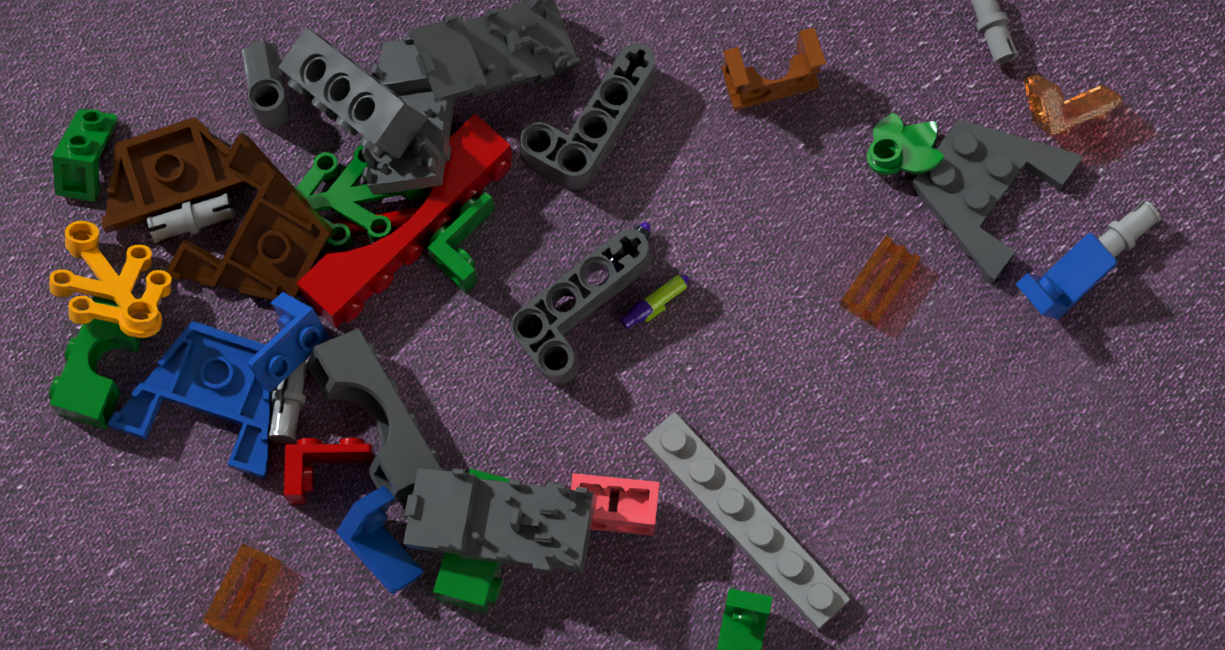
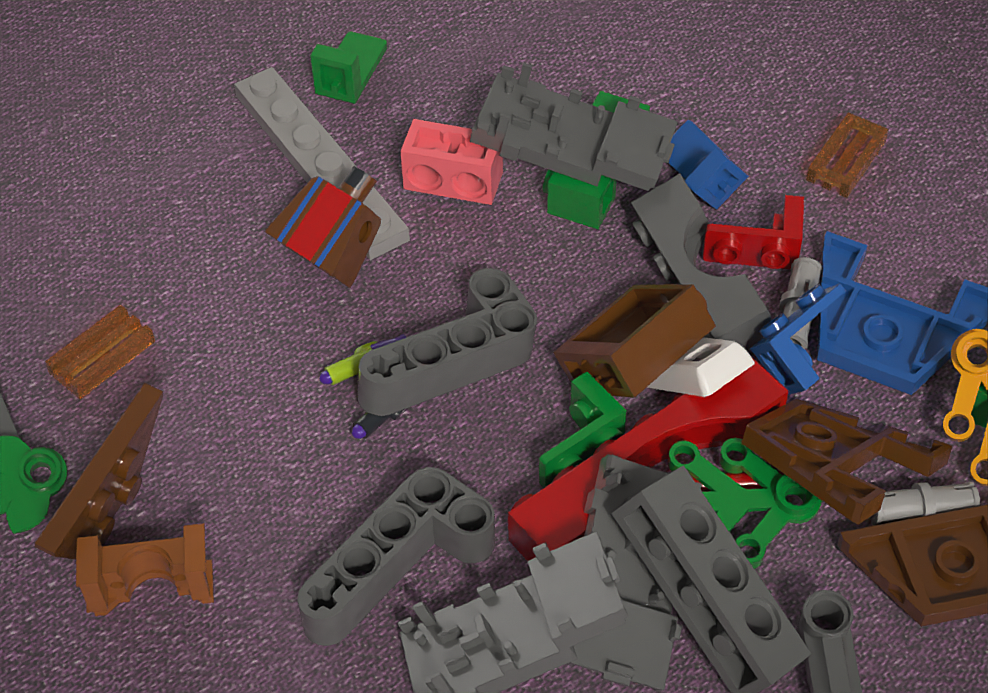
camera: 170 degrees left, 20 degrees down
none -> reddish brown wing [34,383,163,560]
none -> torso [265,166,381,288]
none -> reddish brown window [553,284,716,398]
none -> white piece [647,337,755,397]

